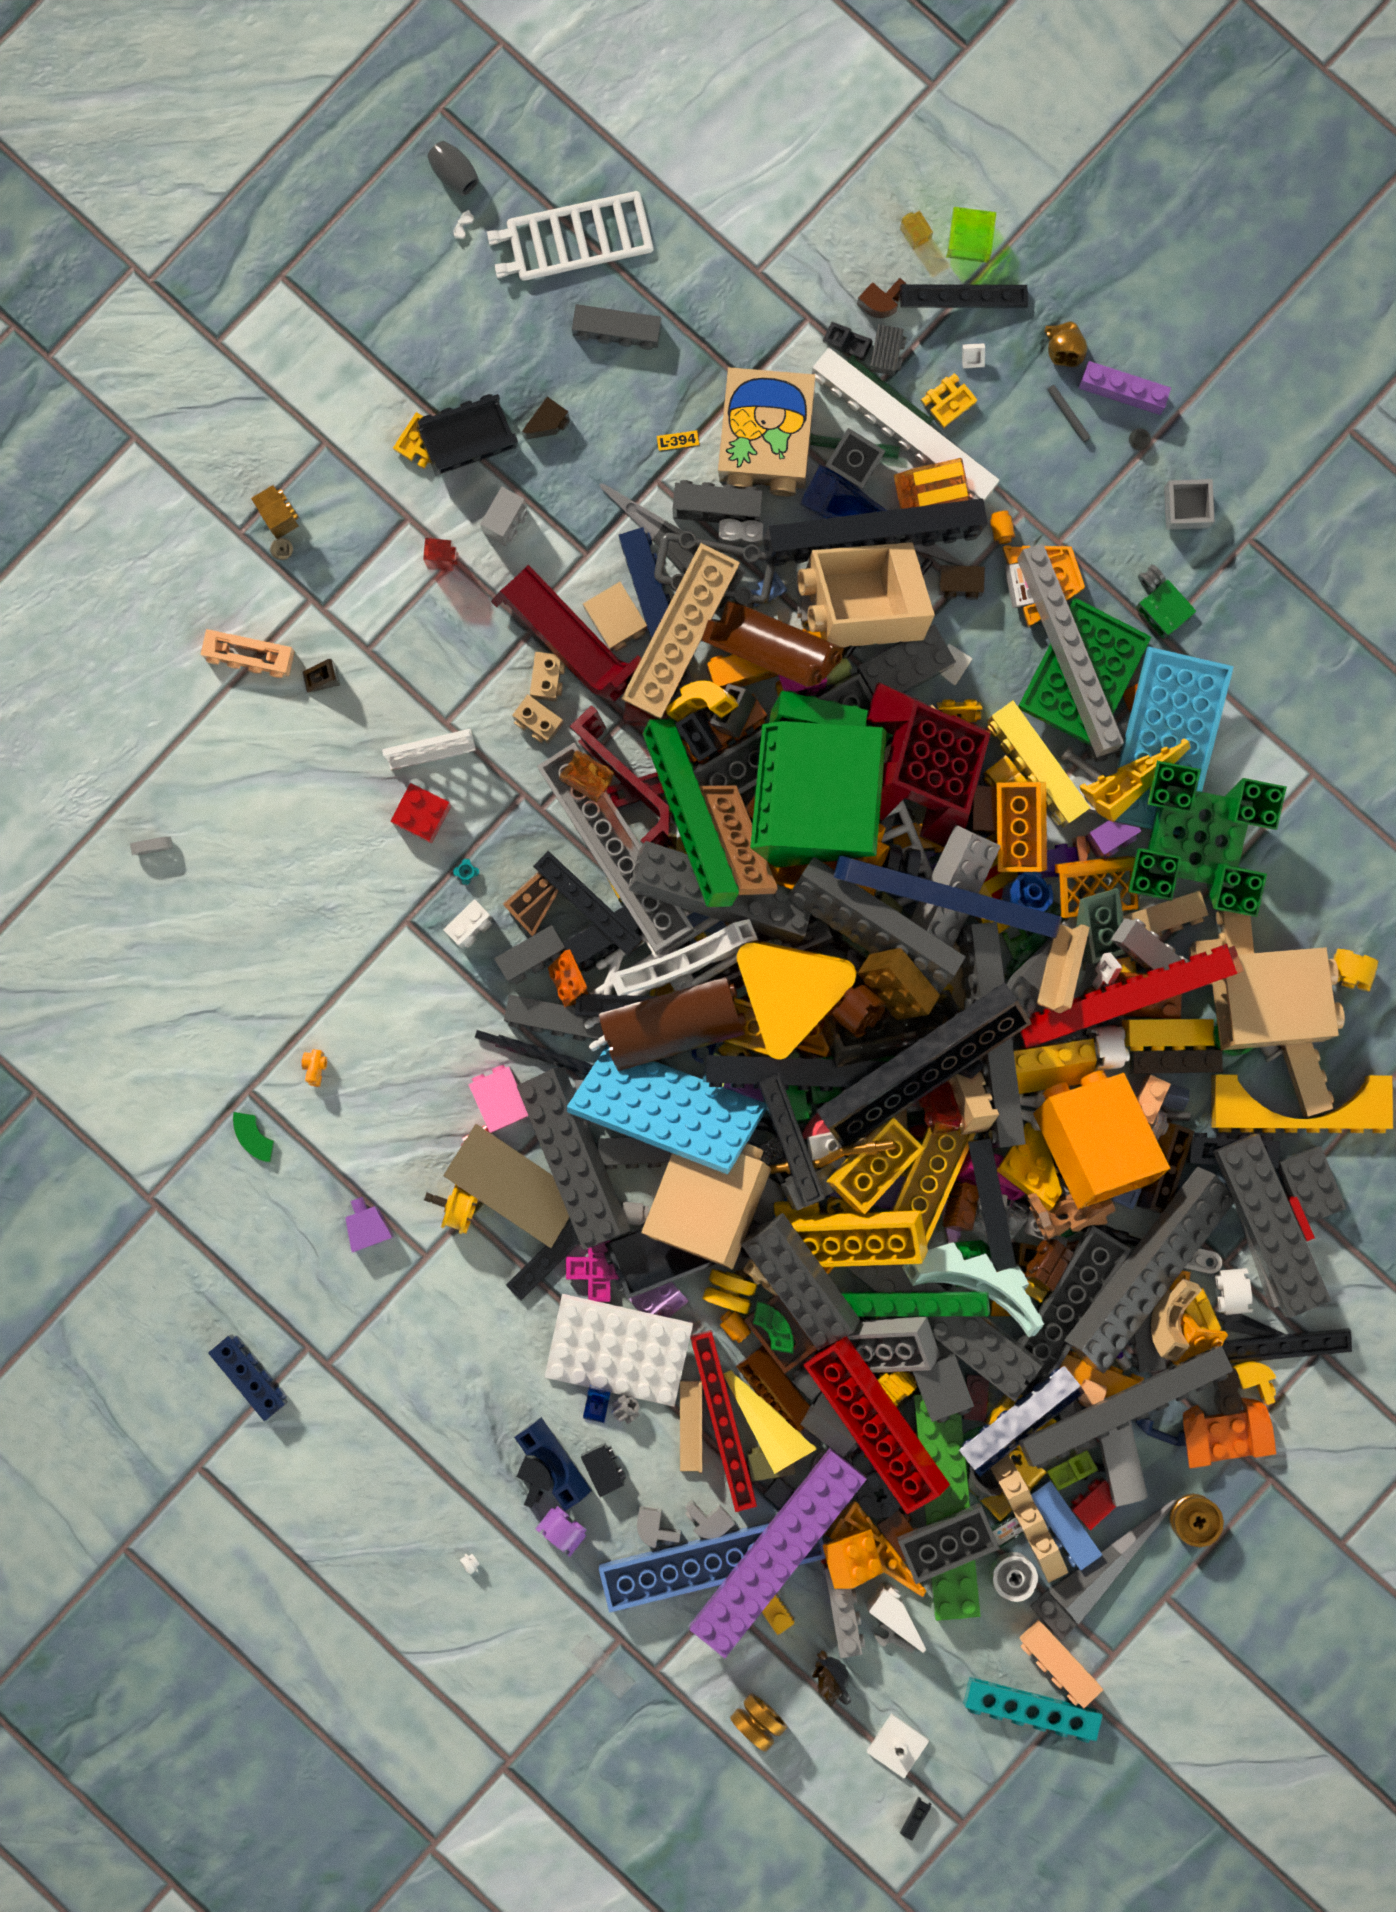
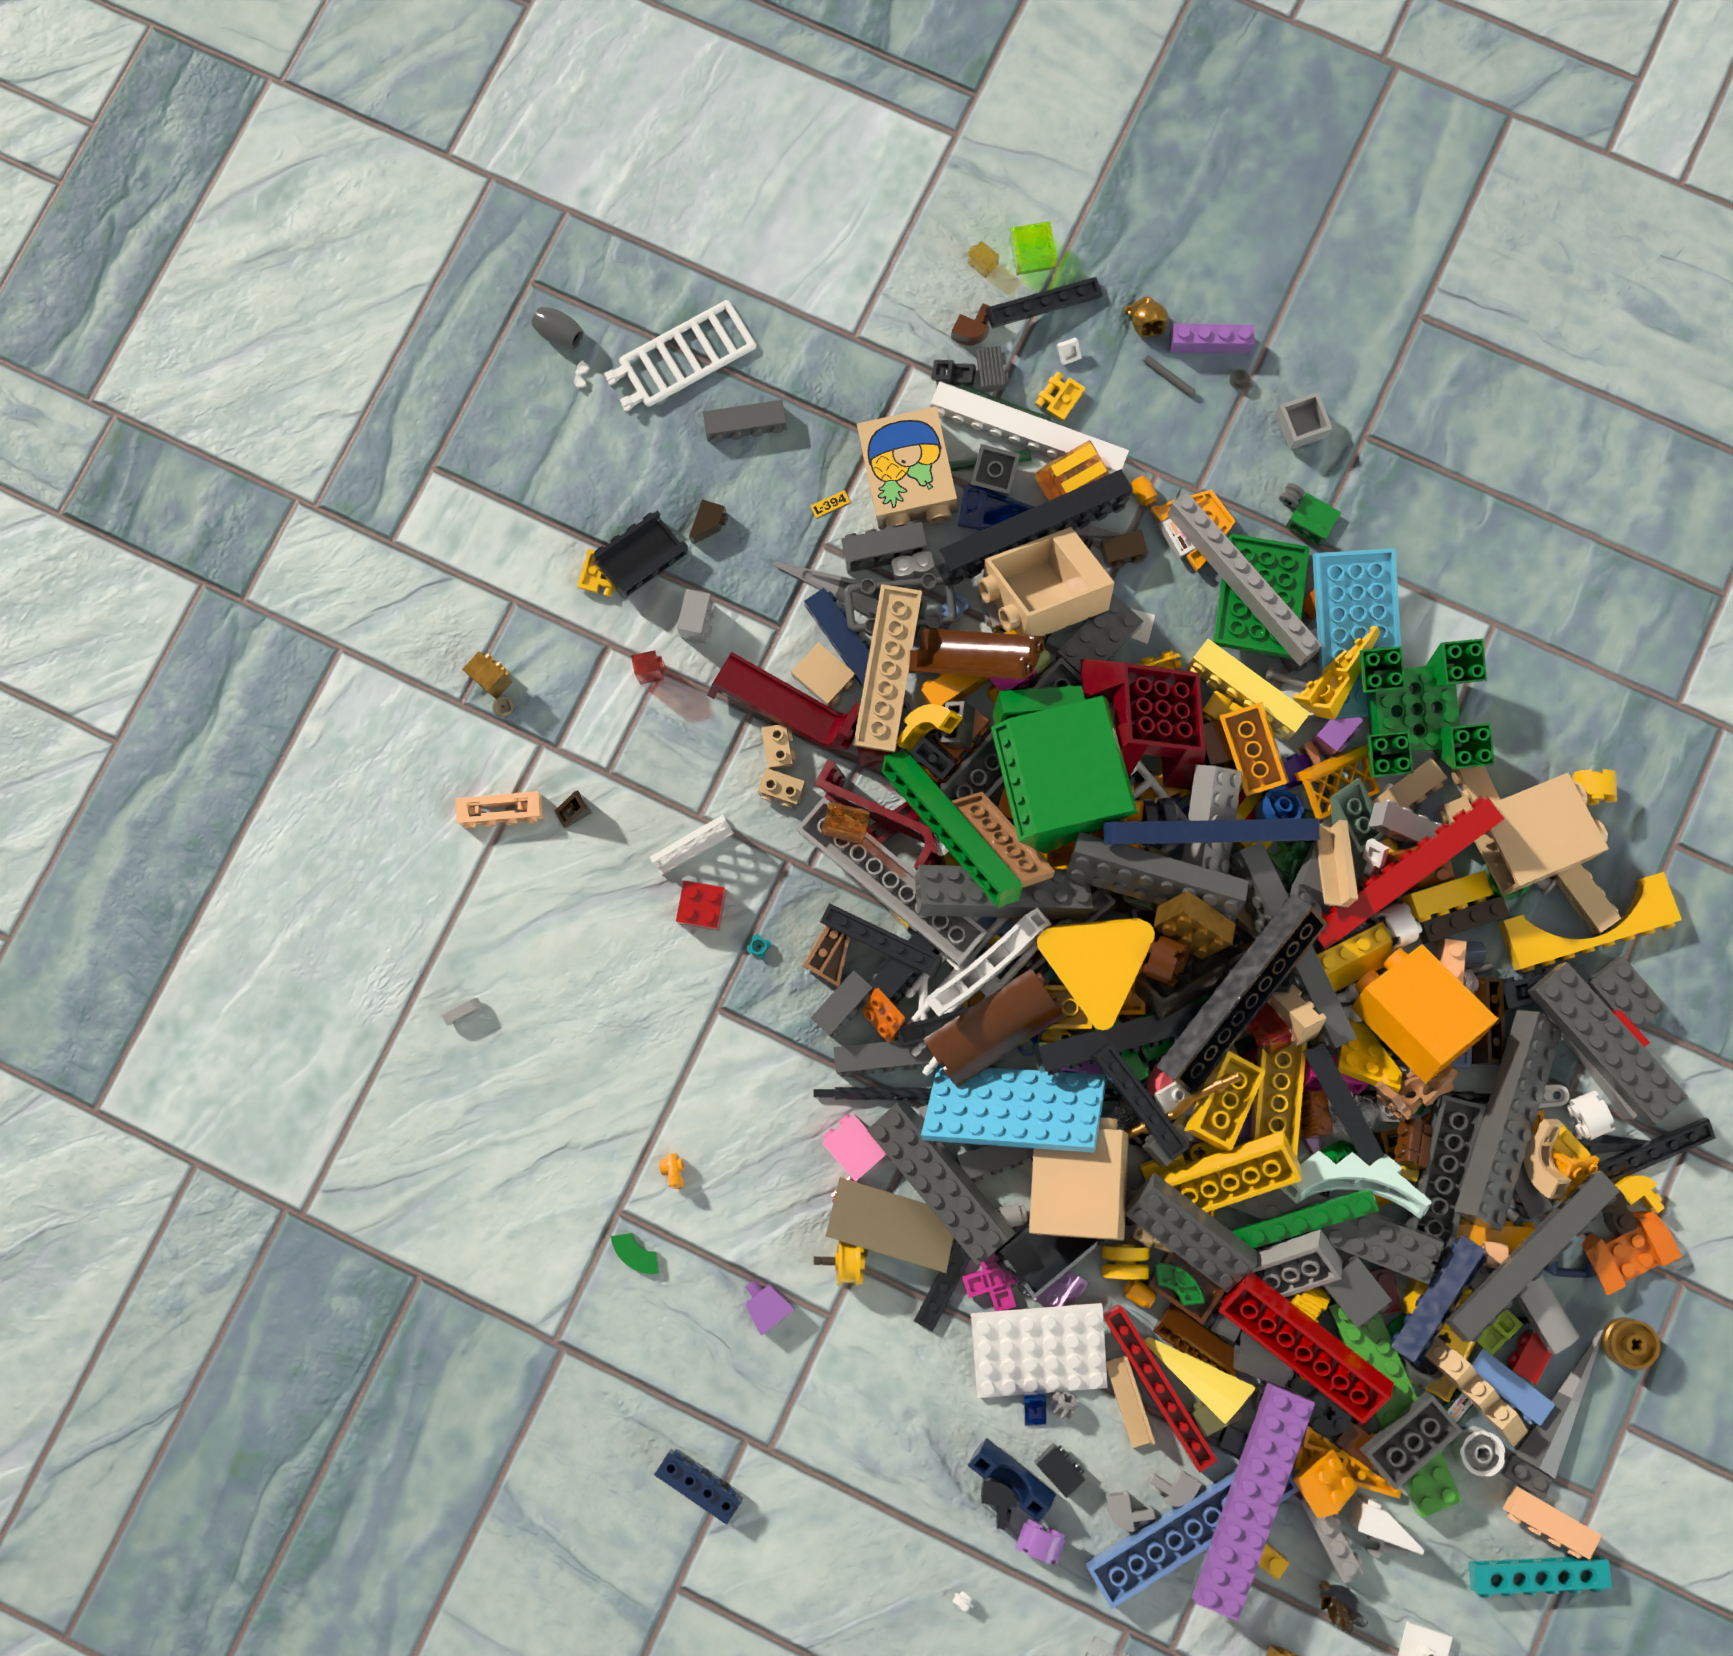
camera: 10 degrees left, 5 degrees down
white bracket [443,899,493,949] -> none

